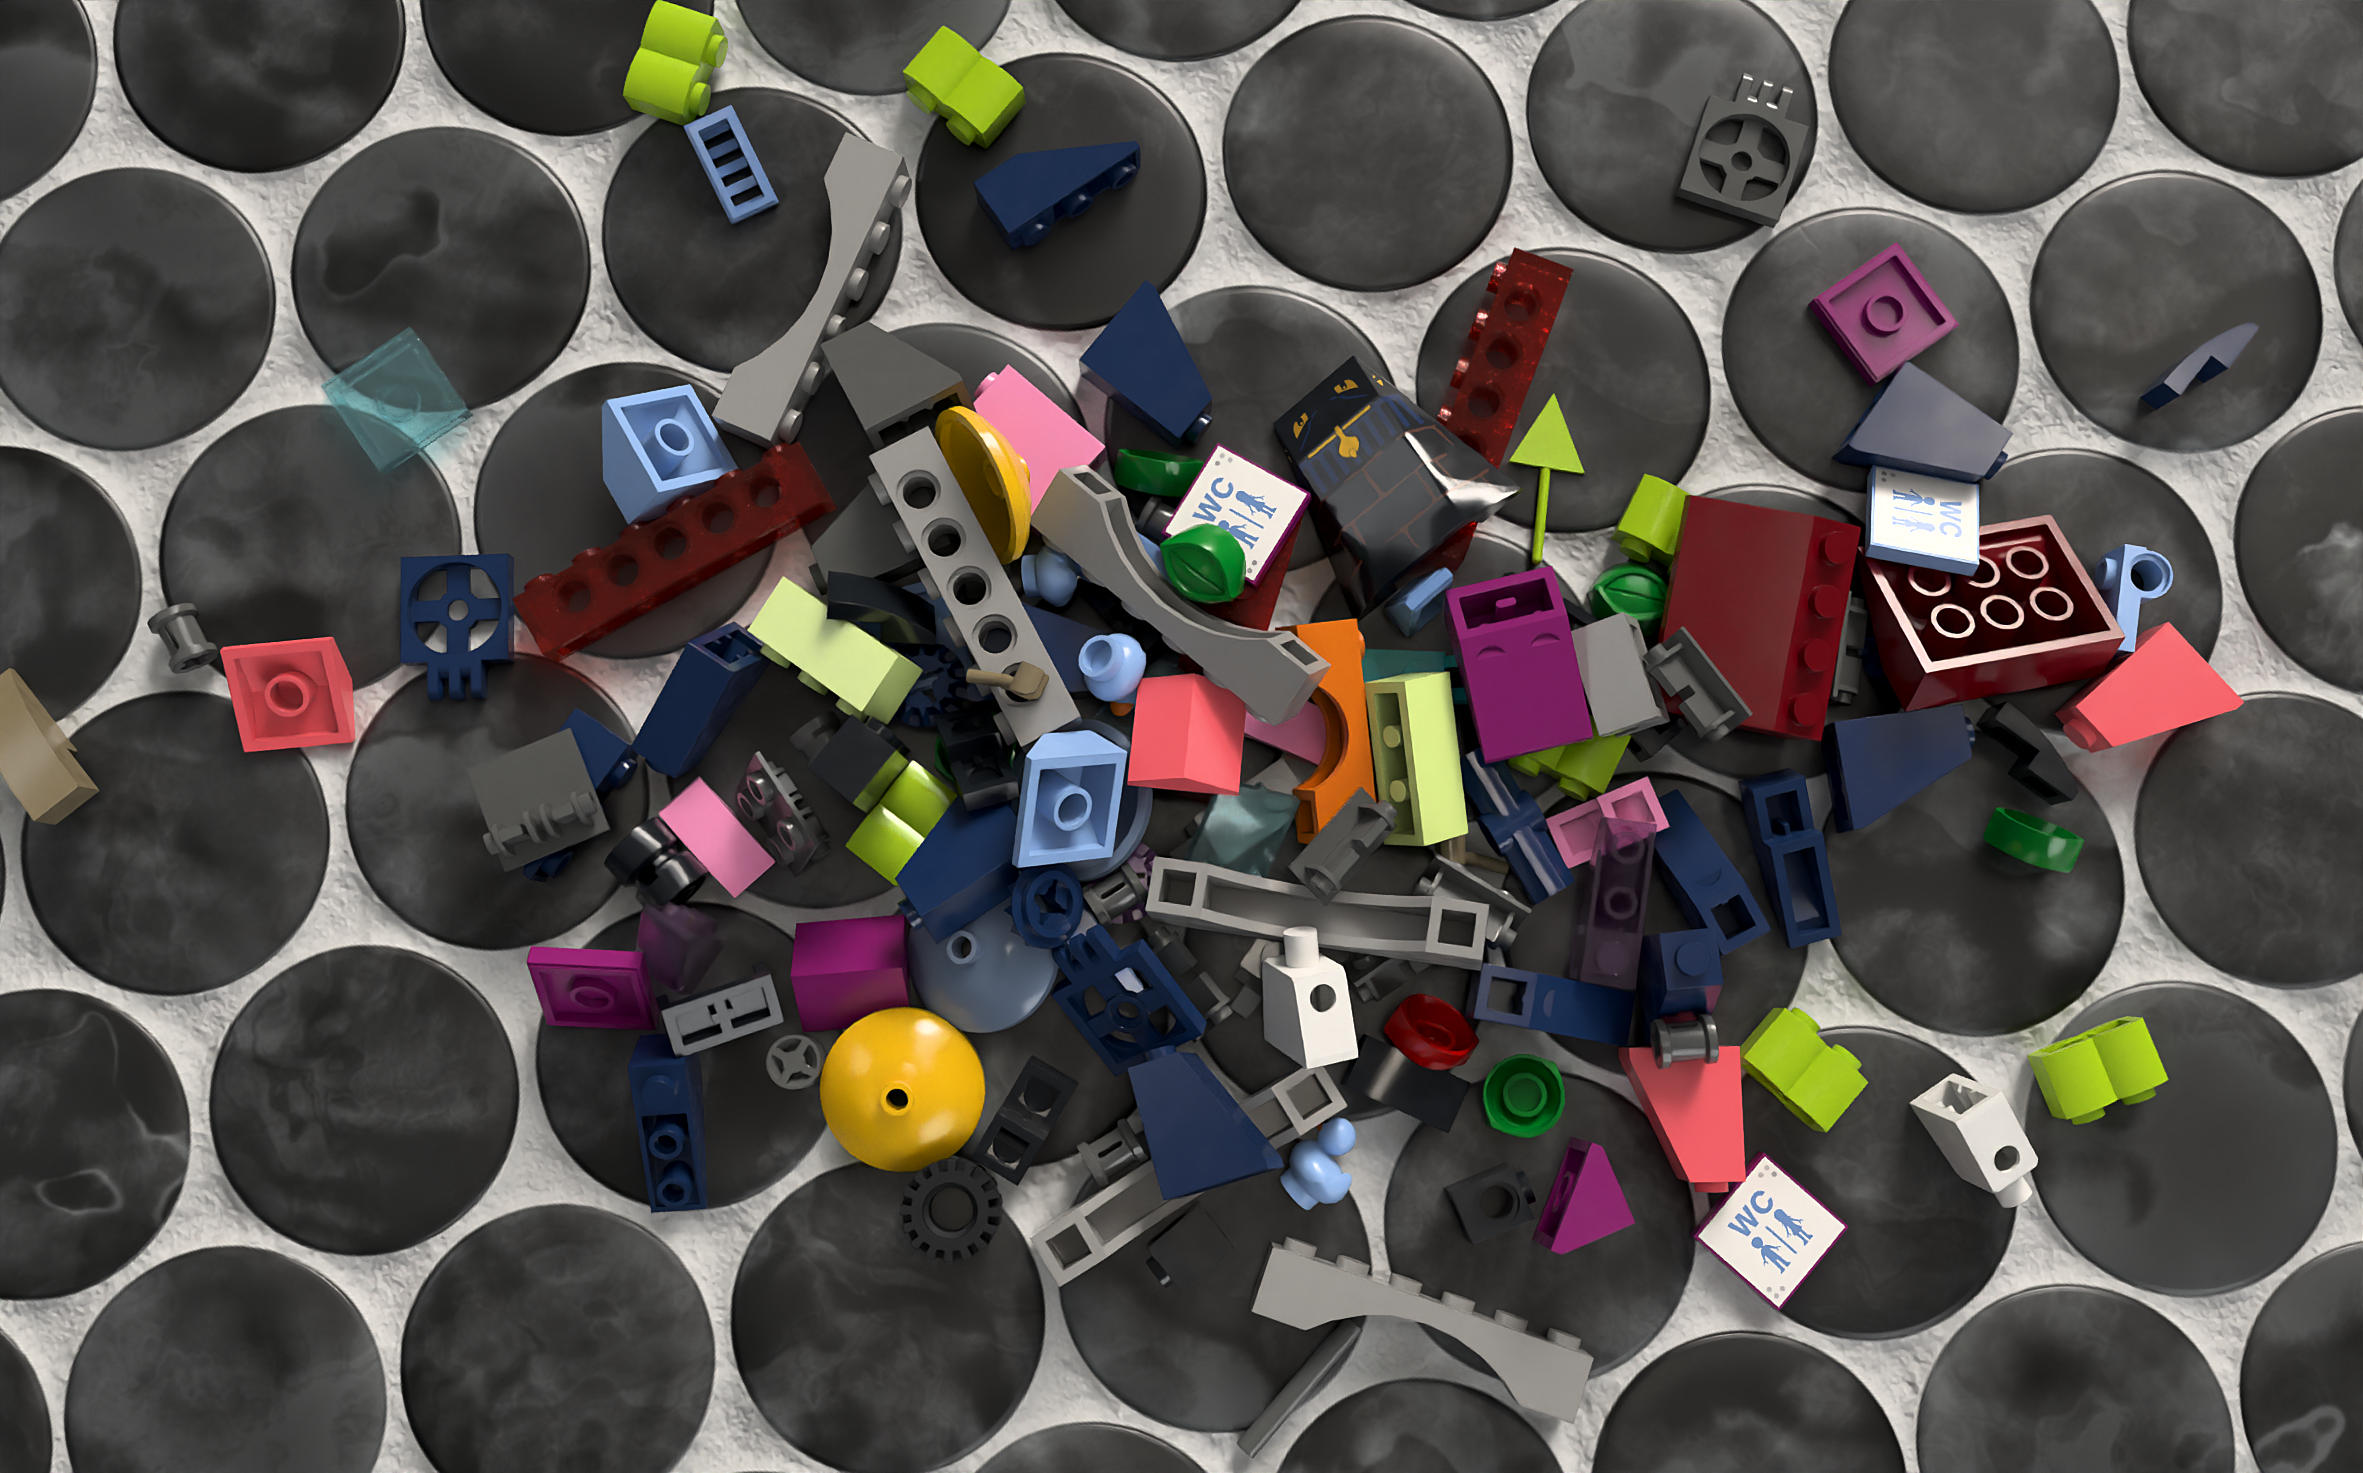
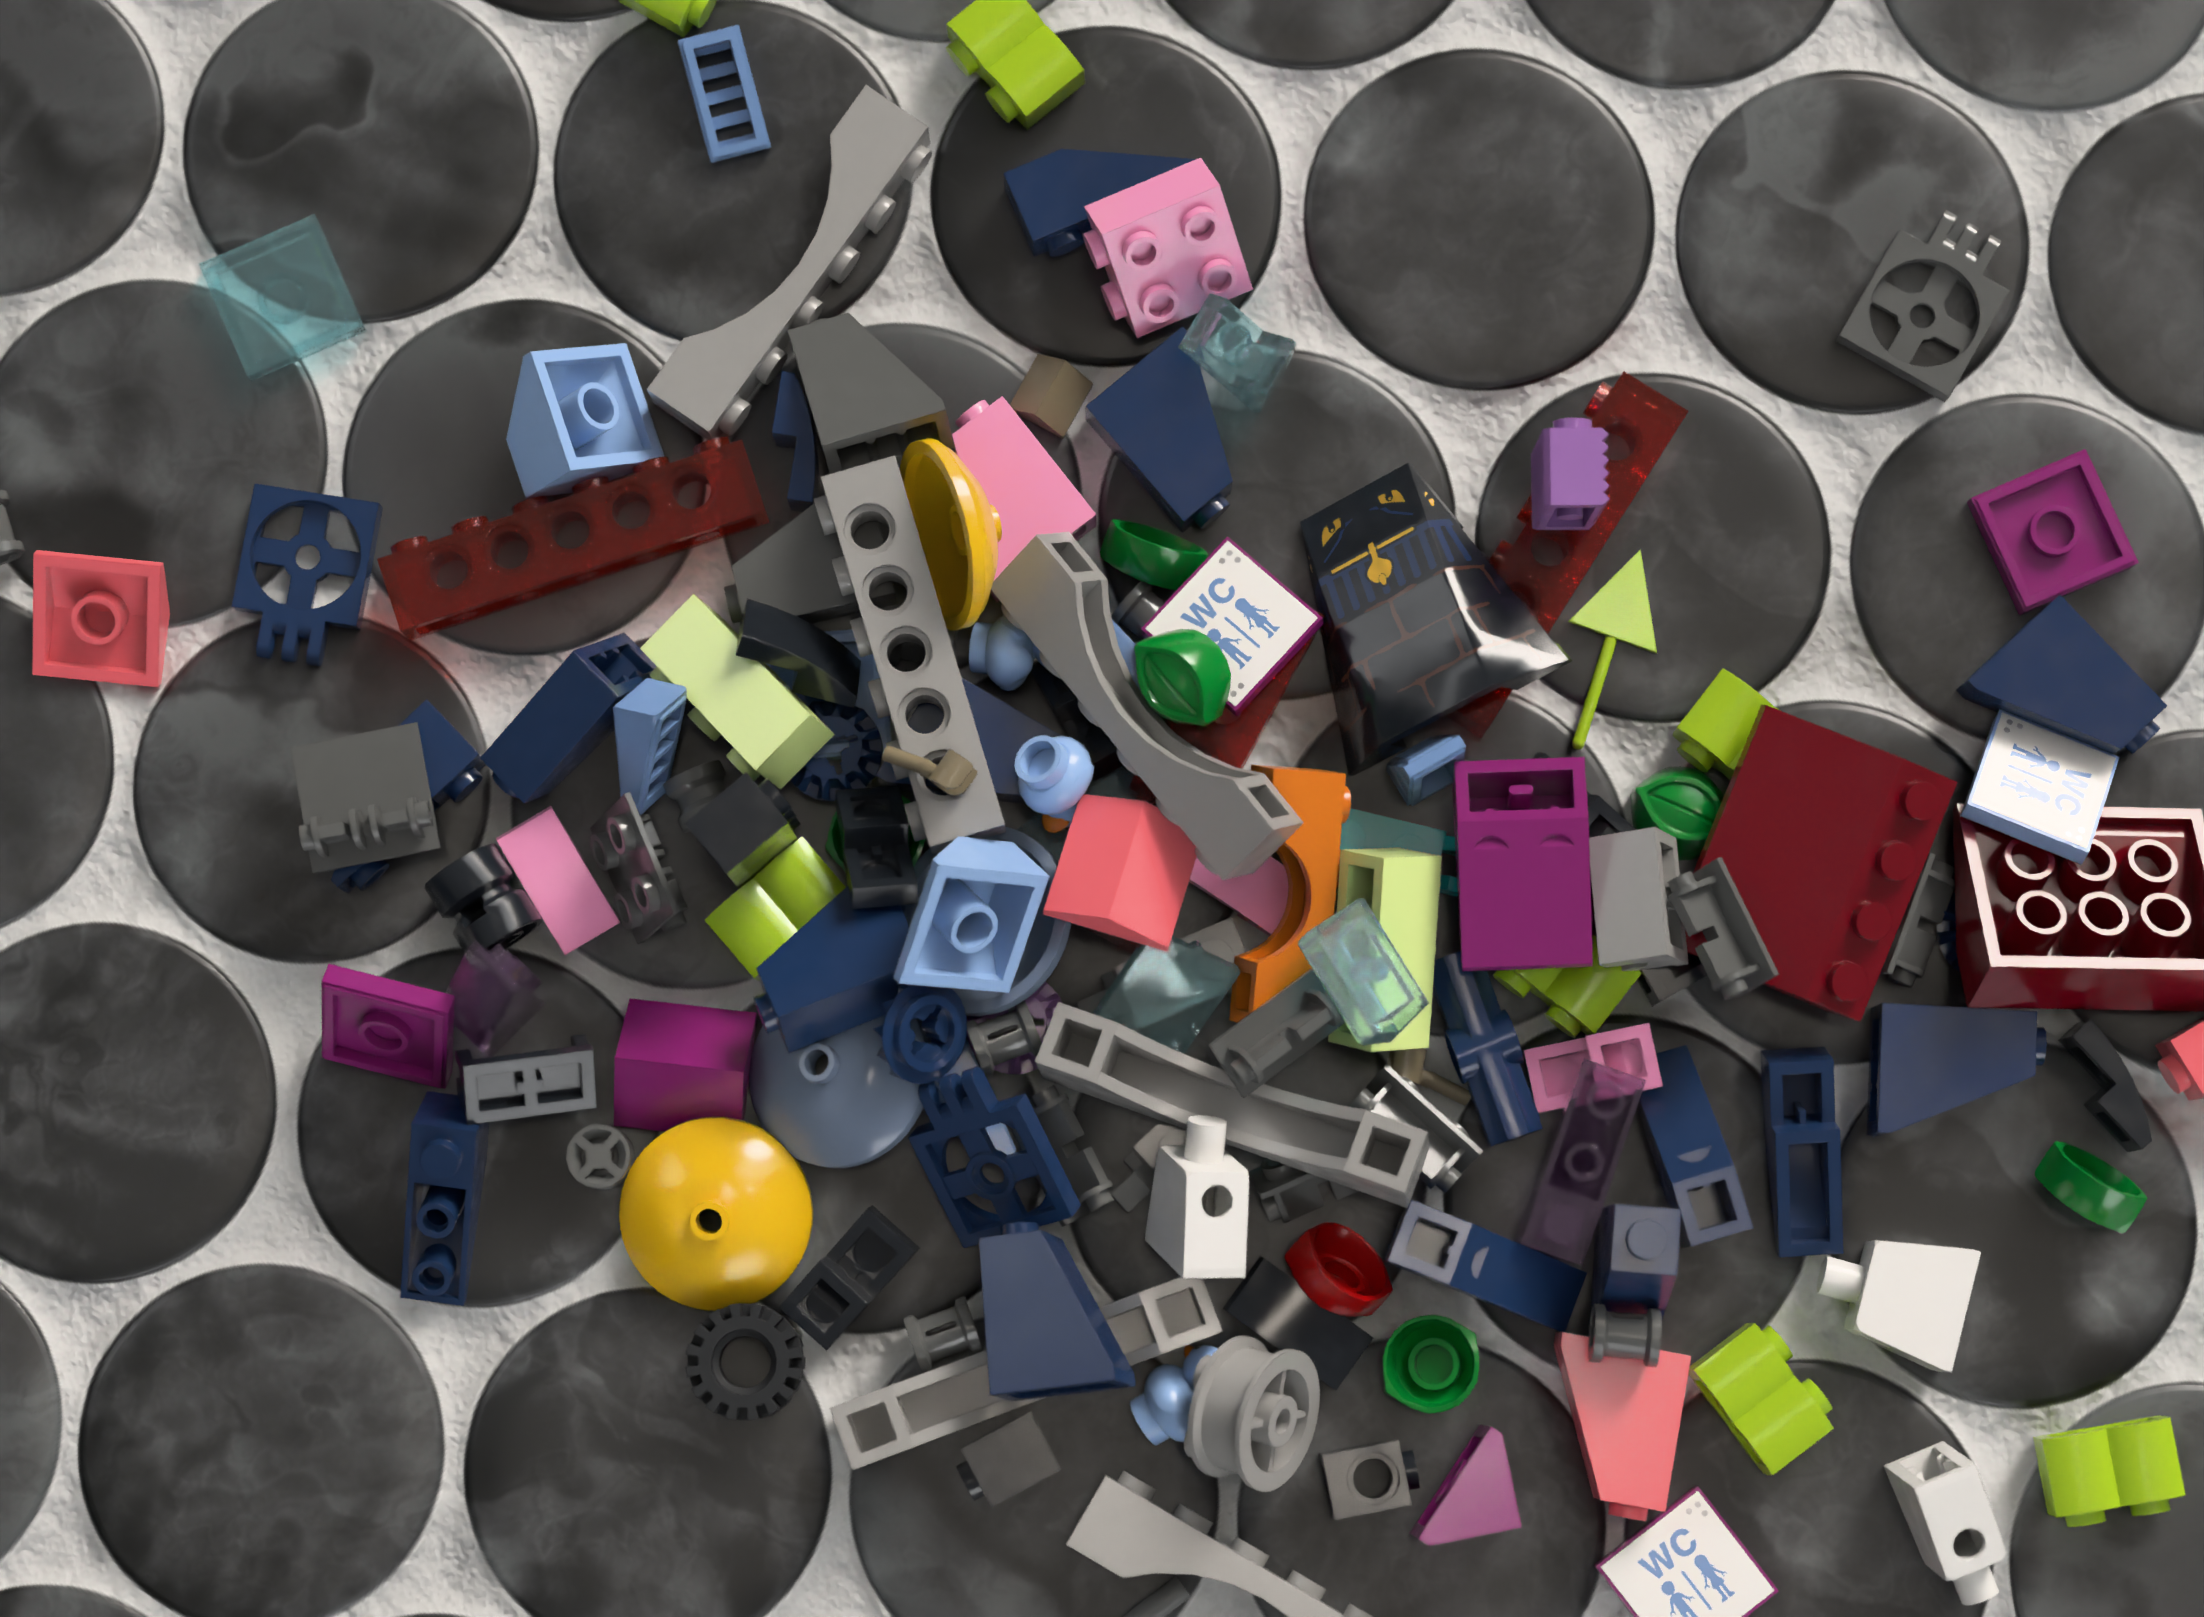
camera: 15 degrees right, 0 degrees up
none -> medium blue slope [613,678,687,815]
none -> dark blue slope [772,371,819,512]
none -> dark tan slope [1010,354,1093,439]
none -> bright pink brick [1083,158,1253,338]
none -> clear light blue slope [1178,294,1297,413]
none -> light grey wheel [1184,1335,1320,1492]
none -> clear light blue slope [1298,898,1429,1045]
none -> medium lavender brick [1531,418,1610,530]
none -> white torso [1816,1240,1981,1372]

